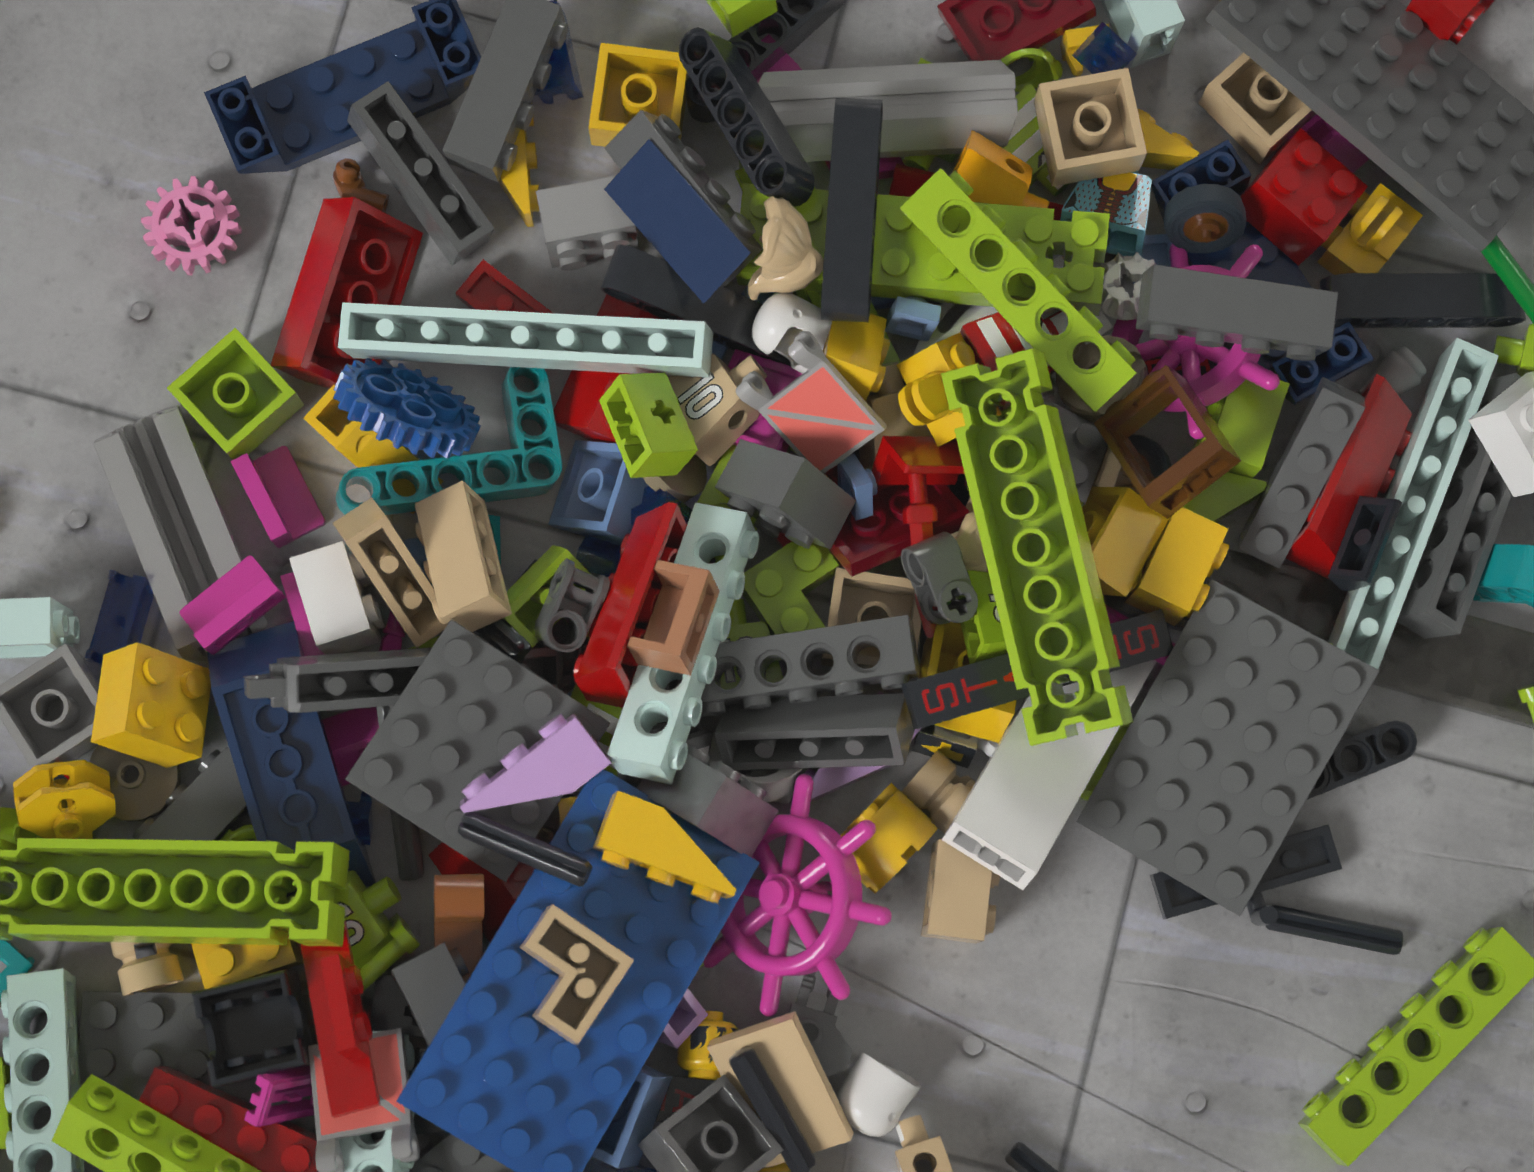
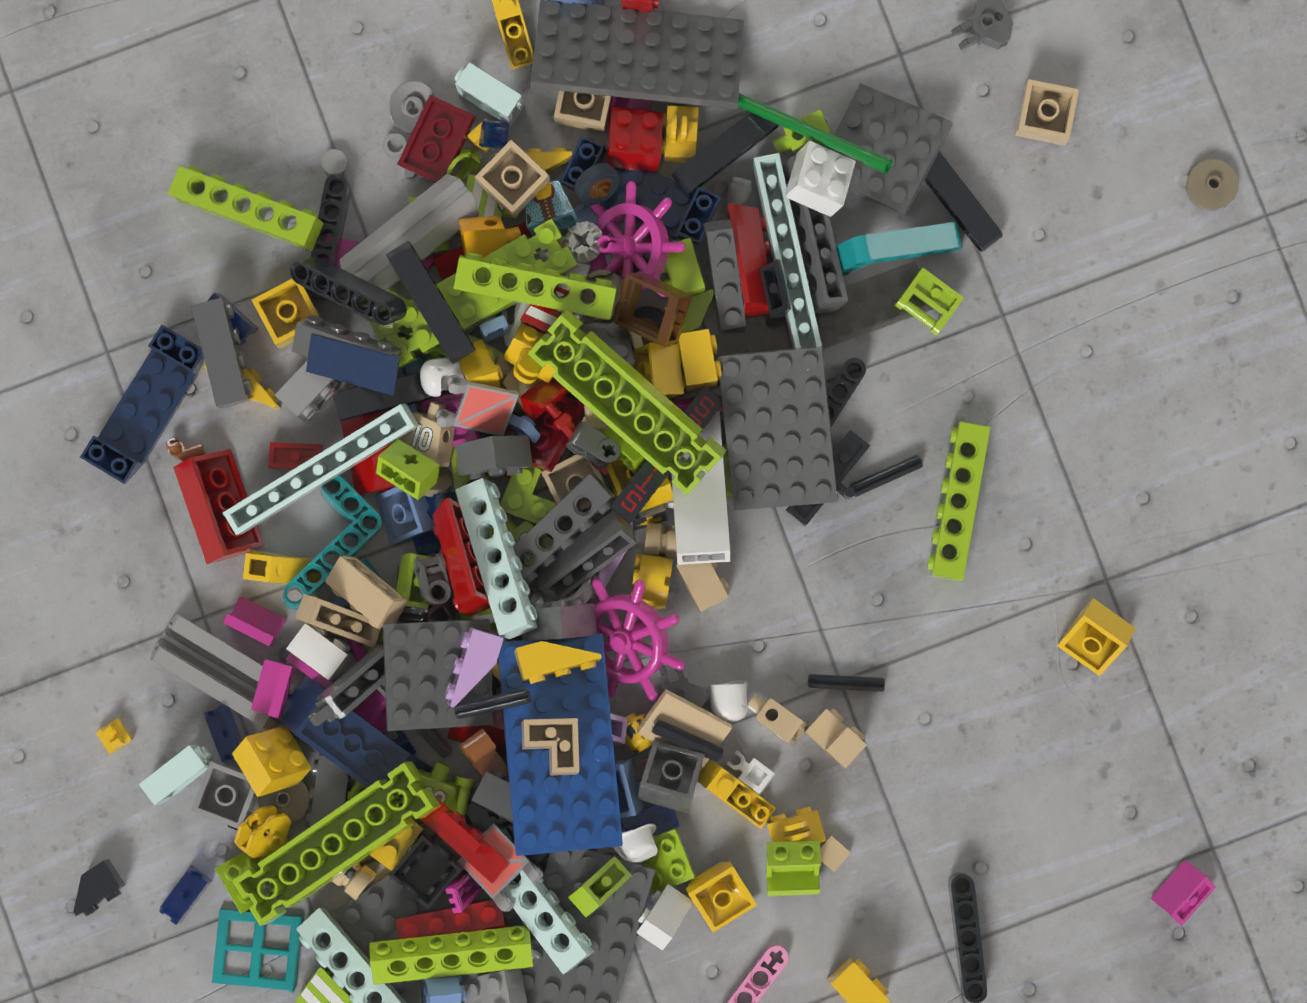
camera: 30 degrees left, 5 degrees up
bright pink gear [141,176,242,275] -> none
lime brick [167,328,304,460] -> none
blue gear [333,358,481,458] -> none
dark grey brick [347,81,495,266] -> none
nougat panel [627,560,720,676] -> none
tan hair [748,196,824,300] -> none
dark grey brick [1136,264,1338,361] -> none

